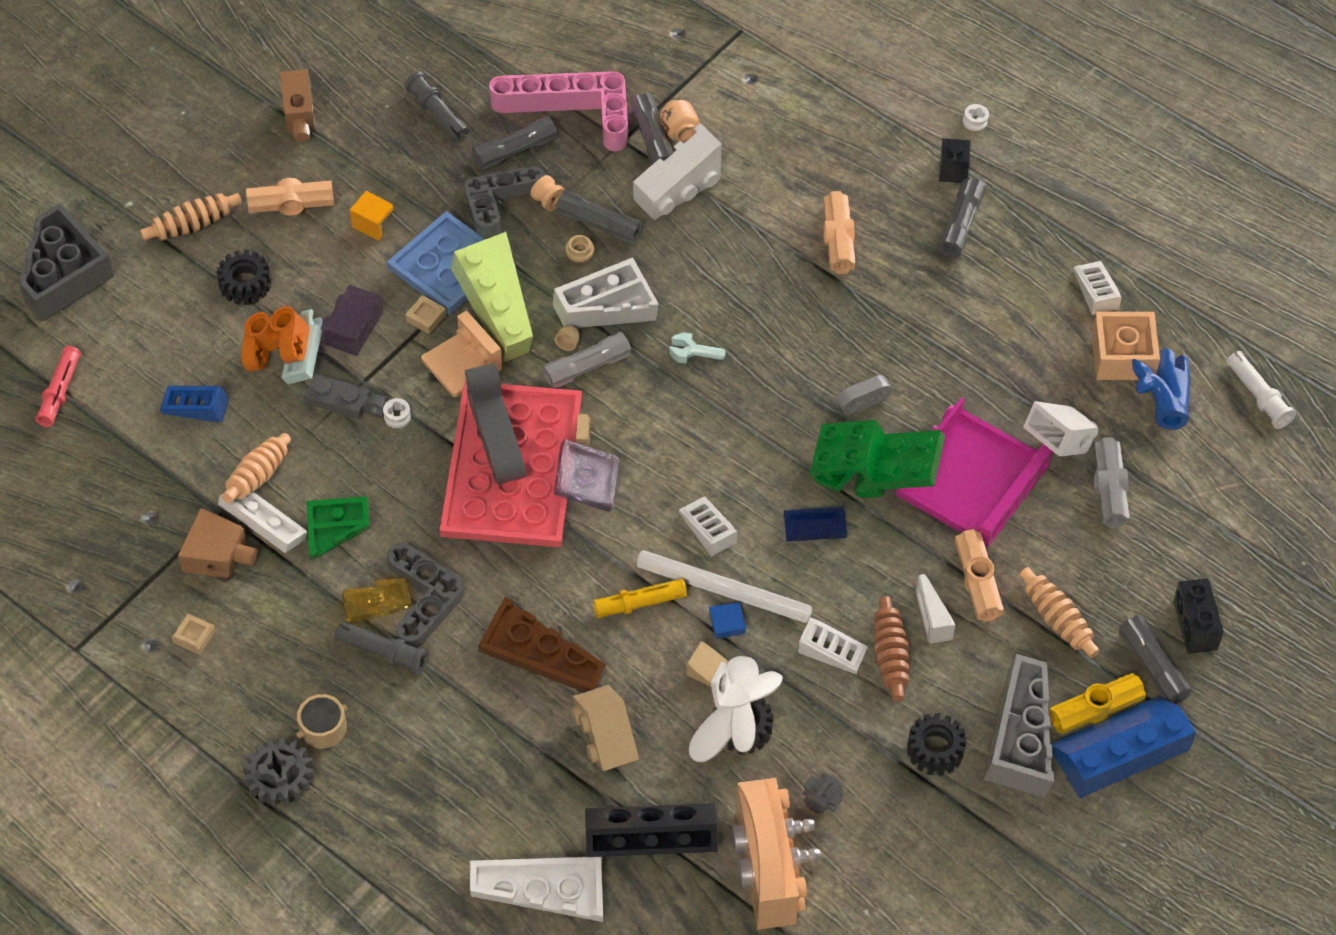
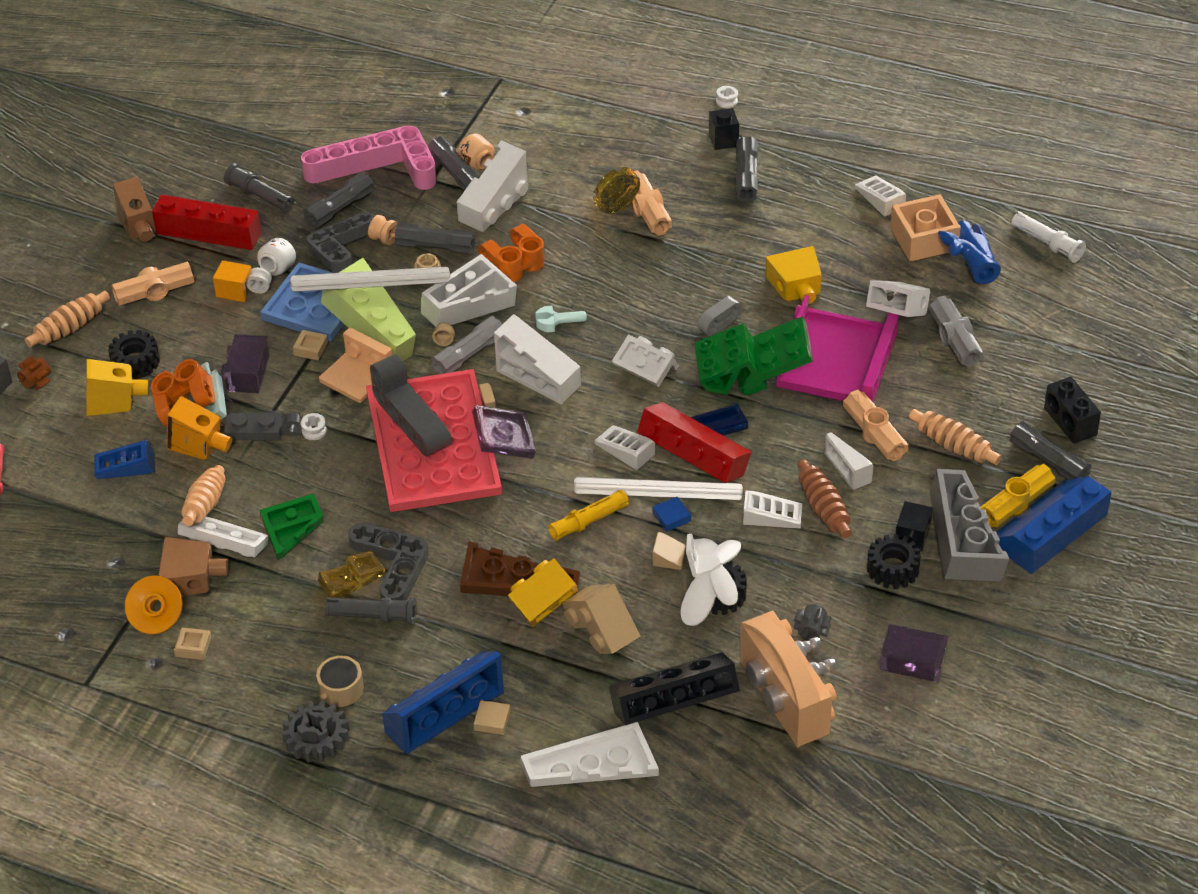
camera: 15 degrees left, 10 degrees down
none -> dark orange gear [17,355,51,390]
none -> yellow torso [86,359,148,416]
none -> light orange dish [125,575,183,634]
none -> red brick [152,194,261,250]
none -> light orange torso [167,396,233,460]
none -> white bush [246,267,272,294]
none -> white head [257,238,296,276]
none -> white axle [290,267,450,292]
none -> blue slope [382,651,504,755]
none -> tan tile [474,700,511,735]
none -> orange piece [478,224,545,282]
none -> white wedge [494,314,581,405]
none -> yellow brick [508,558,578,628]
none -> clear yellow tile [593,167,640,213]
none -> white bracket [612,334,679,388]
none -> red brick [637,402,752,483]
none -> yellow torso [765,246,821,304]
none -> clear purple brick [880,624,949,683]
none -> black brick [896,501,933,551]

